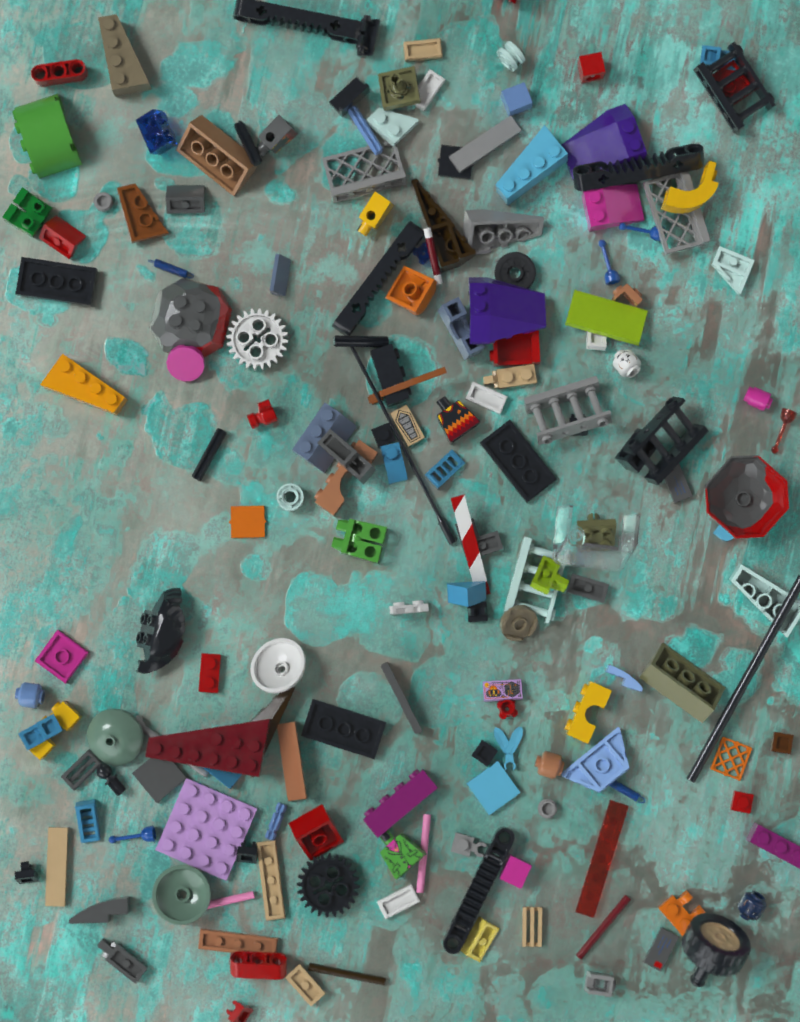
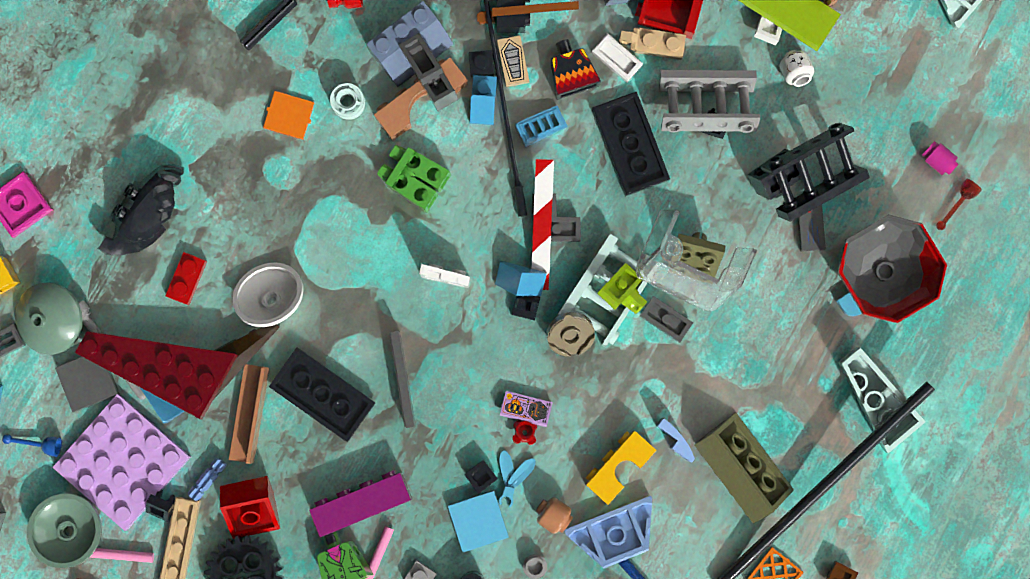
camera: 15 degrees right, 0 degrees up
black axle [96,764,126,796] -> none

